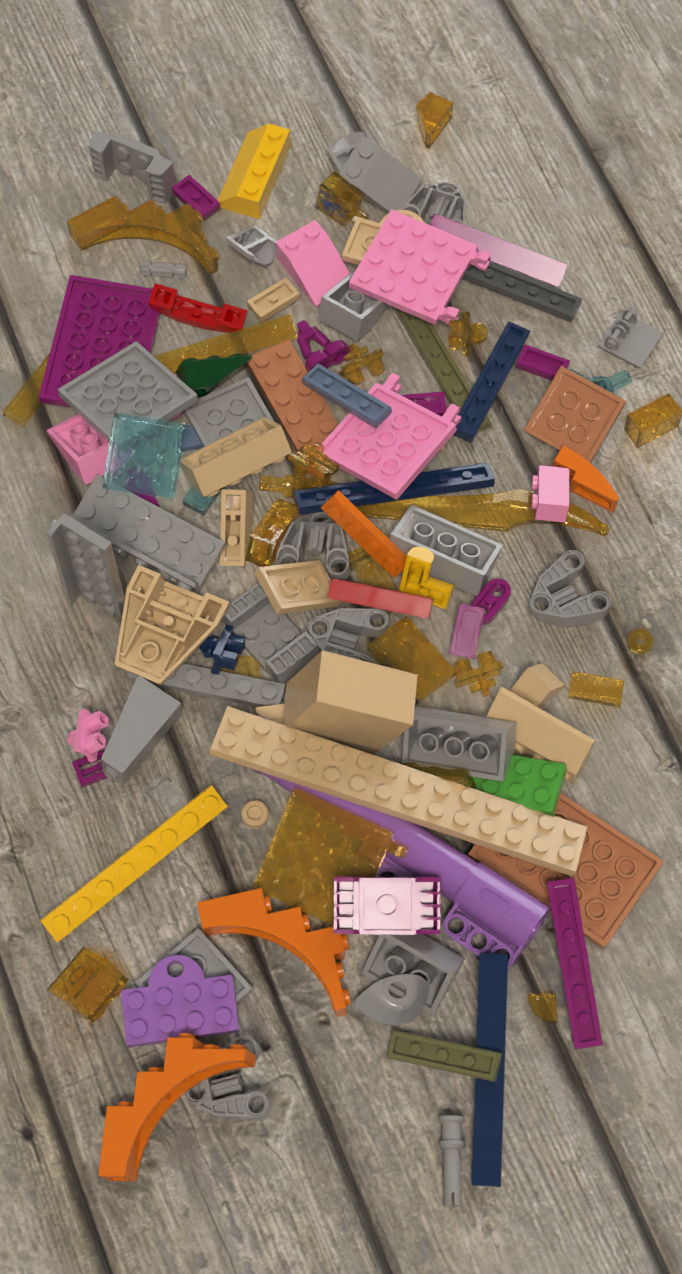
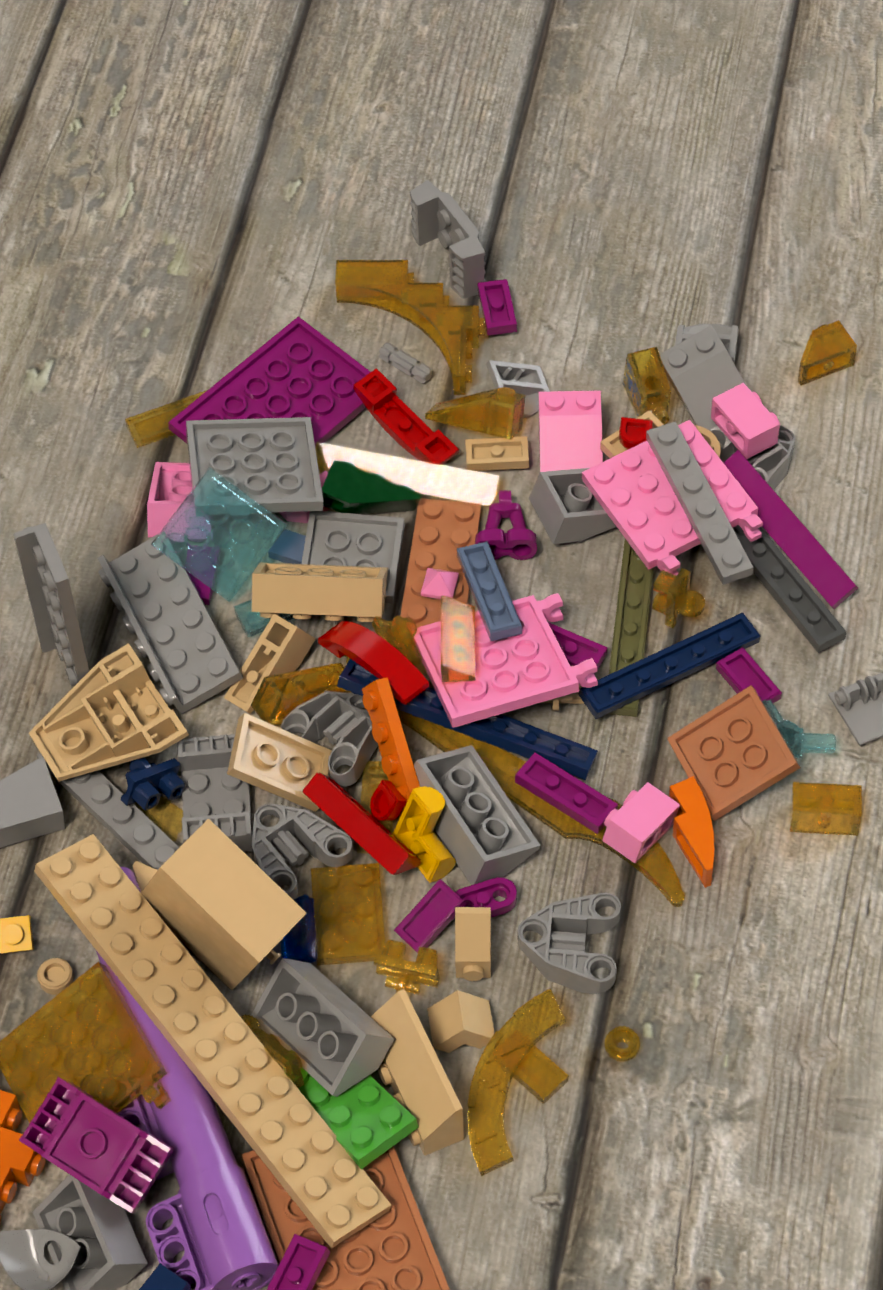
camera: 35 degrees right, 10 degrees down
yellow slope [218,124,291,219] -> none
clear yellow hips [338,343,385,386] -> none
none -> red slope [318,621,429,705]
none -> red tile [370,780,407,821]
none -> bright pink slope [421,568,459,601]
none -> clear yellow slope [425,387,526,440]
none -> slope [441,596,475,682]
none -> tan slope [455,907,491,981]
none -> clear yellow tile [468,989,566,1176]
none -> magenta plate [515,753,618,834]
none -> red tile [619,417,653,449]
none -> light grey plate [646,421,754,585]
none -> bright pink brick [711,382,780,459]

